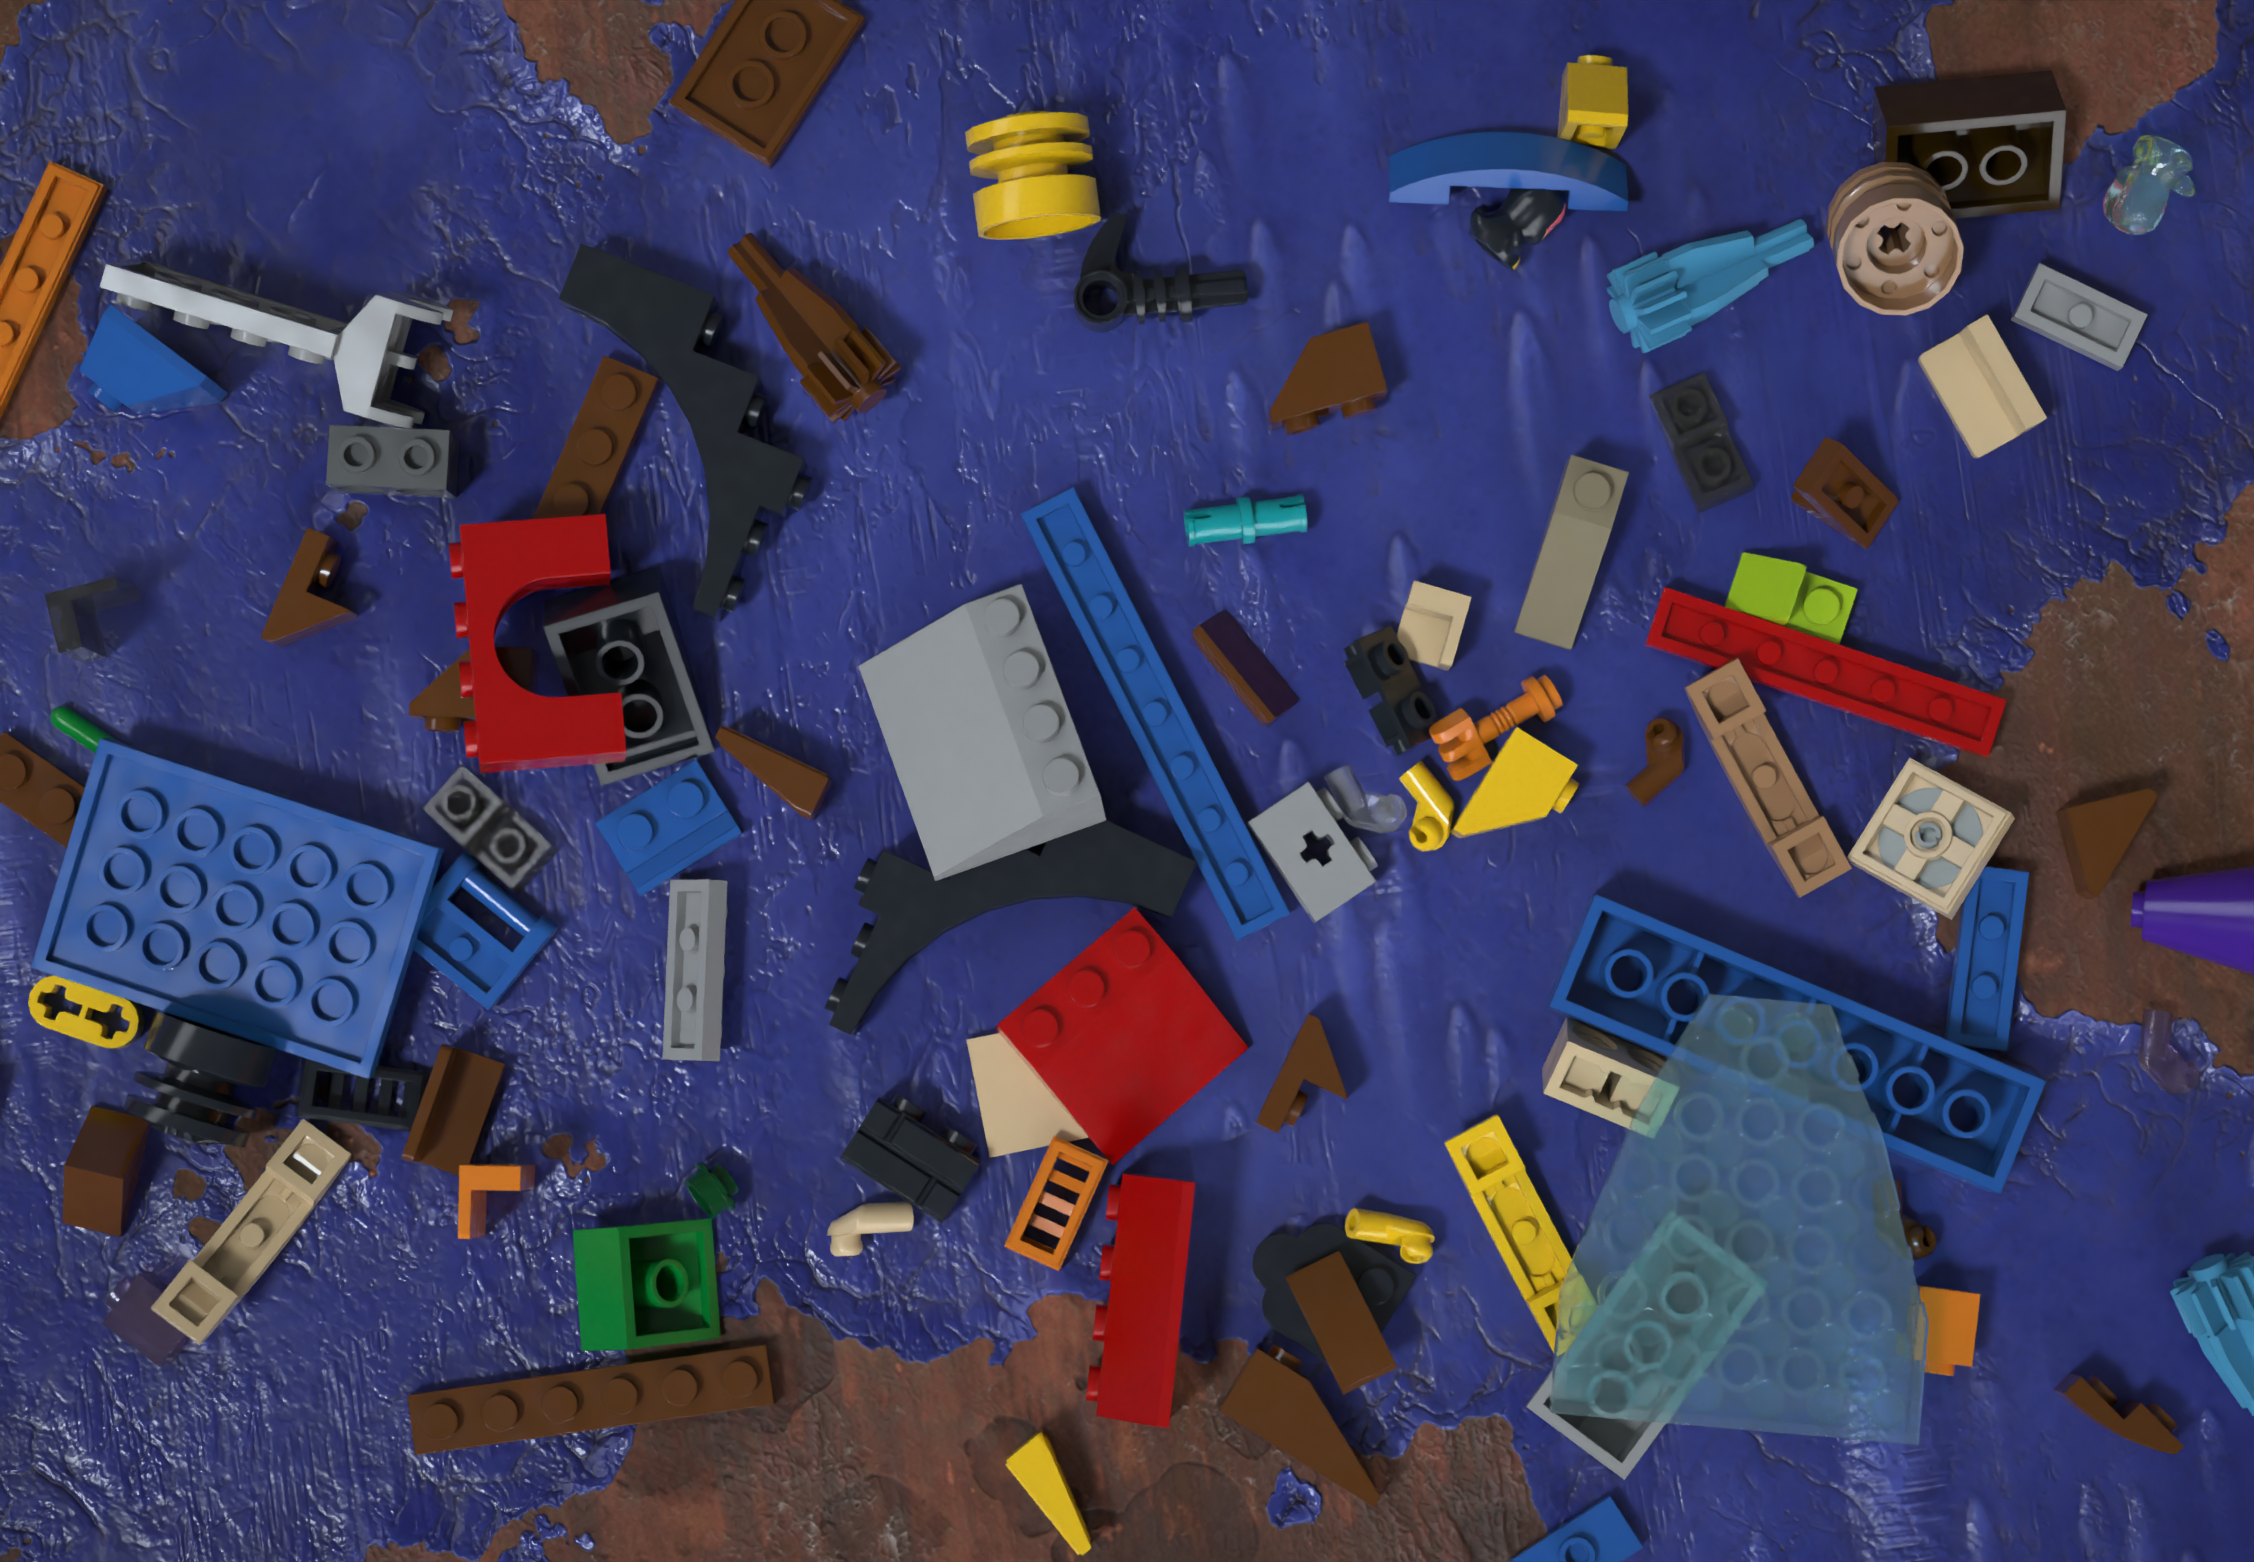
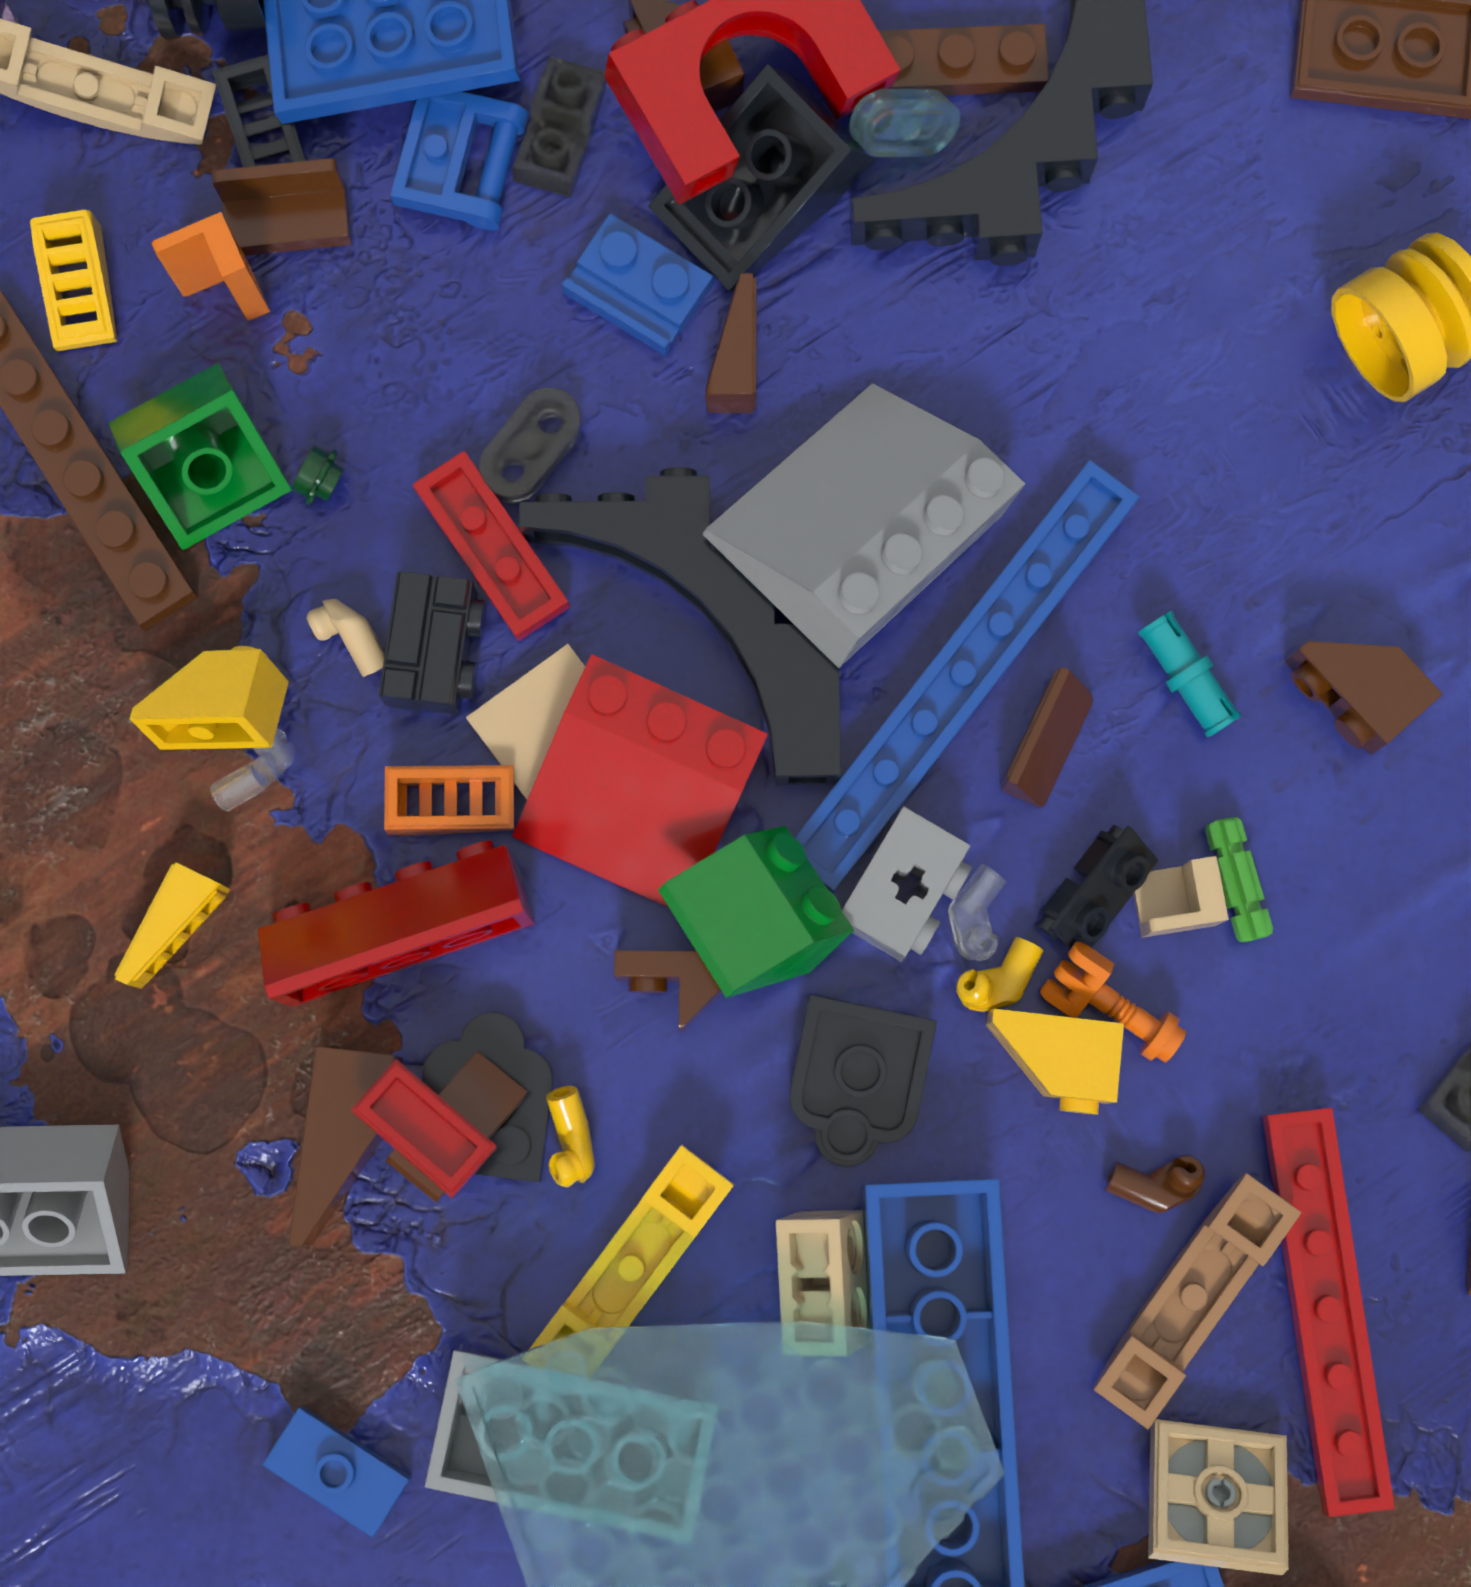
camera: 65 degrees right, 5 degrees down
light grey plate [662,879,728,1061] -> none
reddish brown piece [727,233,900,423] -> none
black piece [1074,212,1248,333] -> none
dark tan slope [1514,455,1629,650] -> none
lime slope [1724,552,1858,644] -> none
none -> yellow slope [30,210,117,352]
none -> yellow slope [129,646,289,750]
none -> clear arm [211,729,295,812]
none -> red tile [351,1059,497,1199]
none -> red plate [412,451,570,642]
none -> clear smoke plate [479,387,582,503]
none -> green slope [658,825,855,998]
none -> black plate [790,994,937,1166]
none -> clear light blue plate [849,89,960,157]
none -> bright green axle [1205,817,1273,942]

